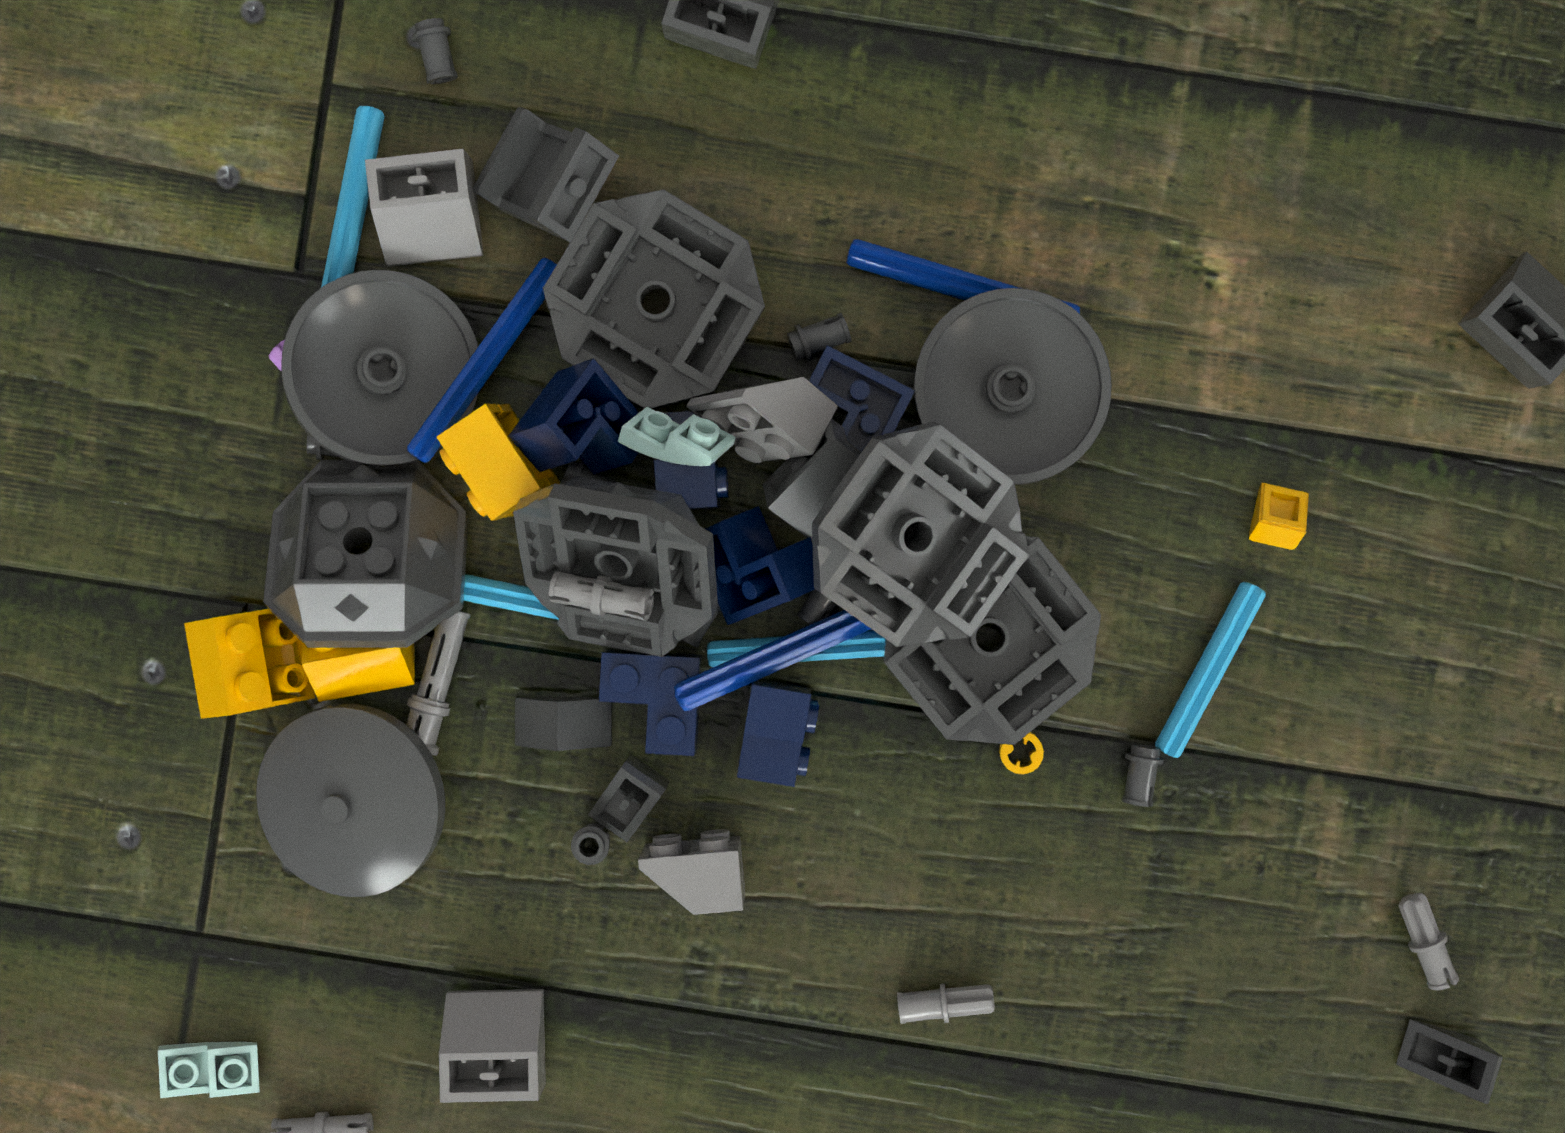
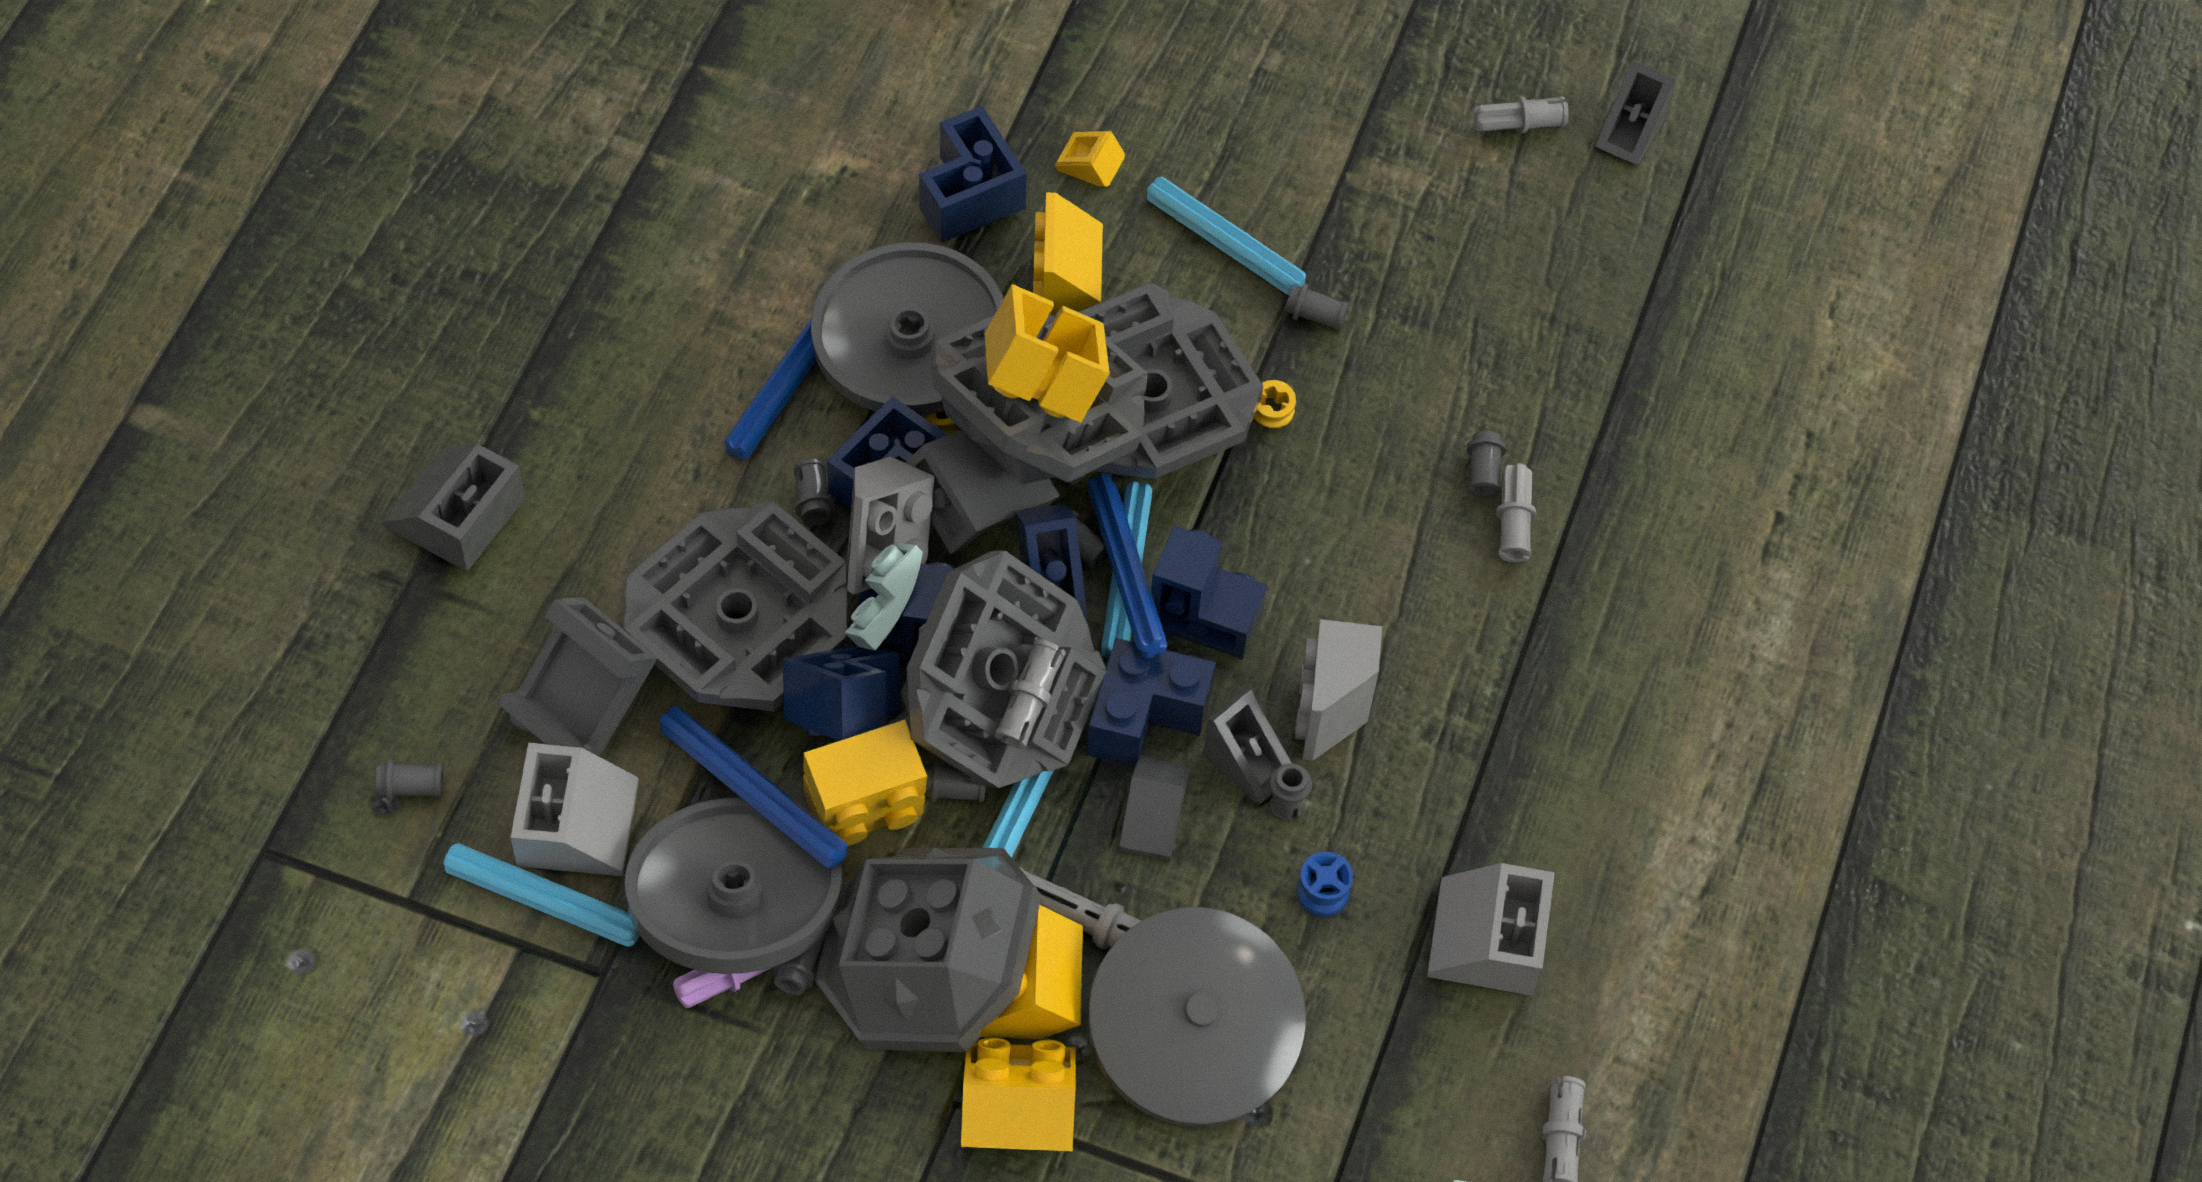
camera: 85 degrees left, 30 degrees down
none -> dark blue brick [919,106,1027,243]
none -> yellow piece [985,284,1110,423]
none -> yellow slope [1033,192,1103,316]
none -> blue wheel [1297,851,1353,918]
none -> dark grey pin [1467,431,1506,498]

